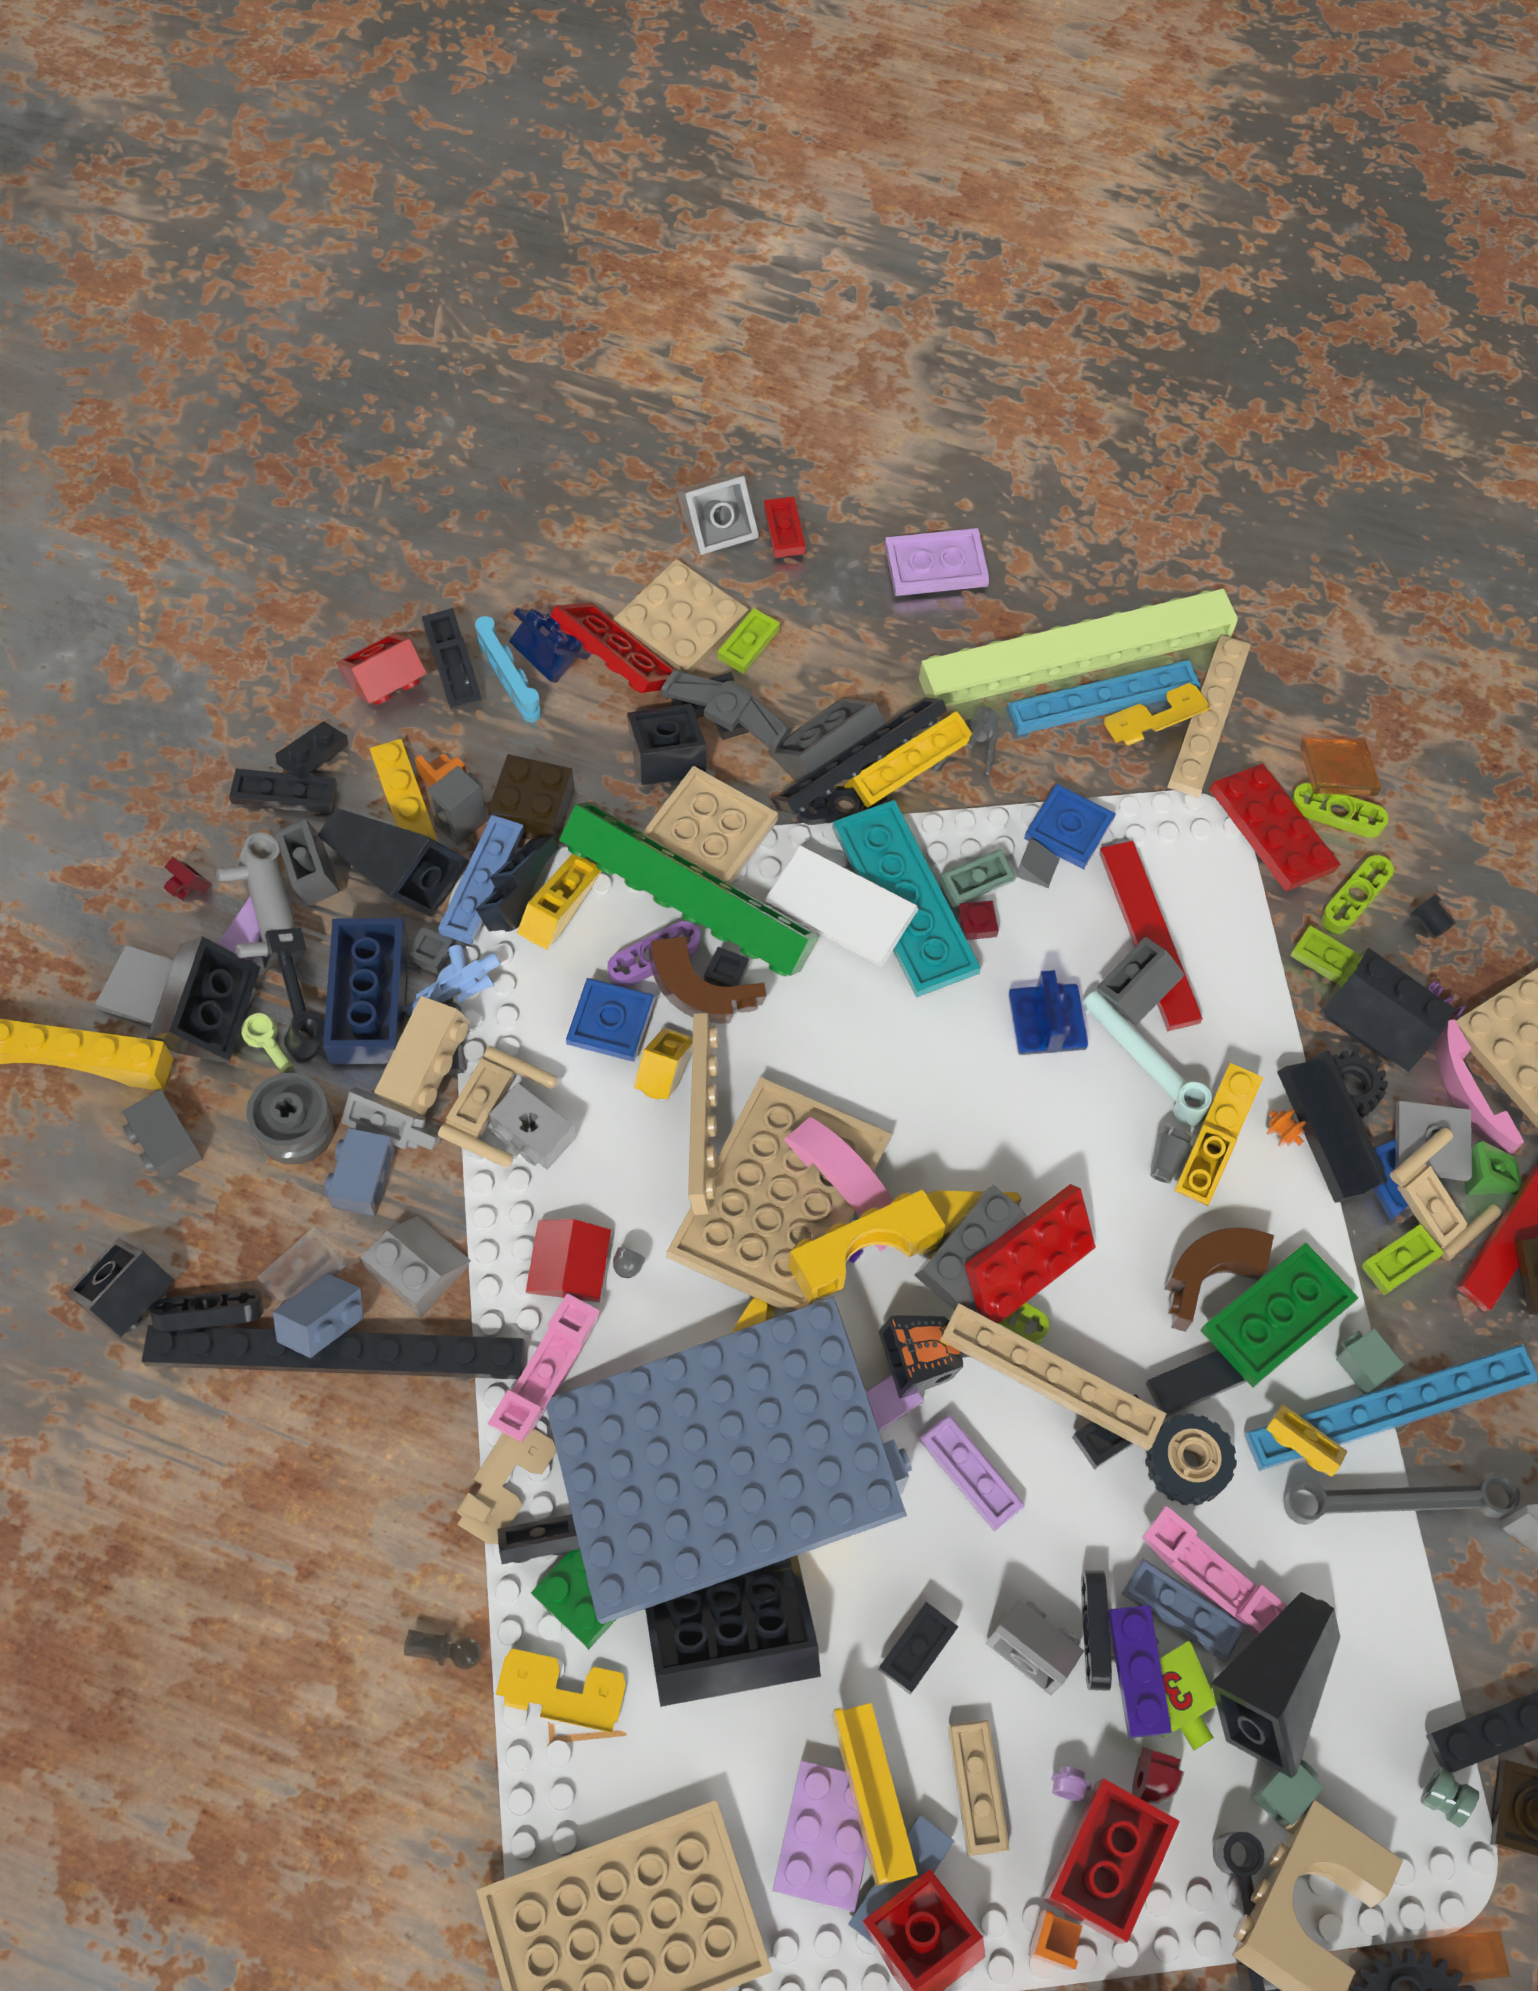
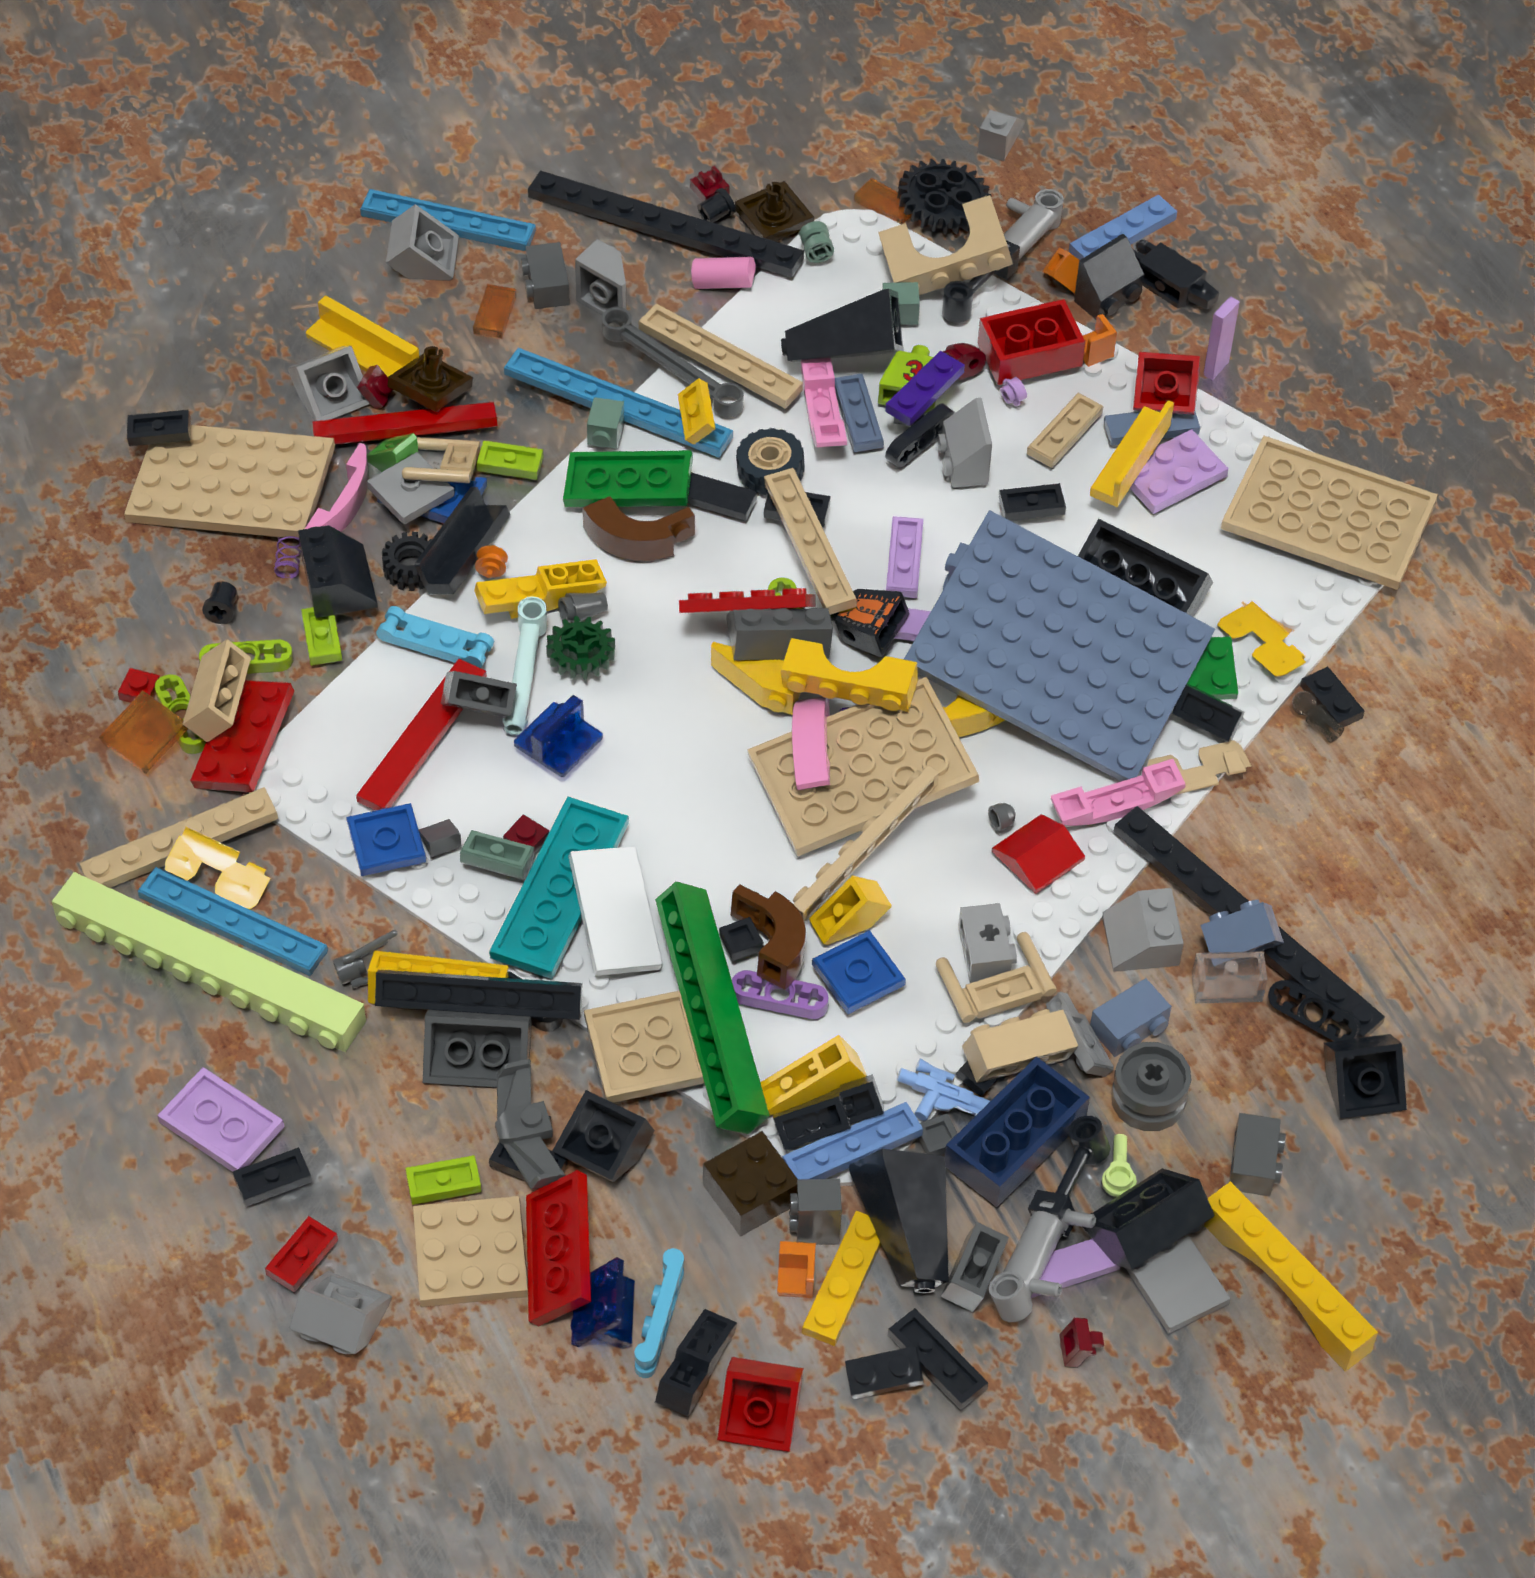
camera: 135 degrees left, 10 degrees down
none -> red plate [118,668,160,707]
none -> tan brick [183,639,251,742]
none -> black plate [232,1147,312,1207]
none -> medium azure plate [376,606,495,668]
none -> dark green gear [546,616,615,680]
none -> tan plate [638,304,803,409]
none -> bright pink brick [691,257,756,289]
none -> black plate [1300,666,1365,731]

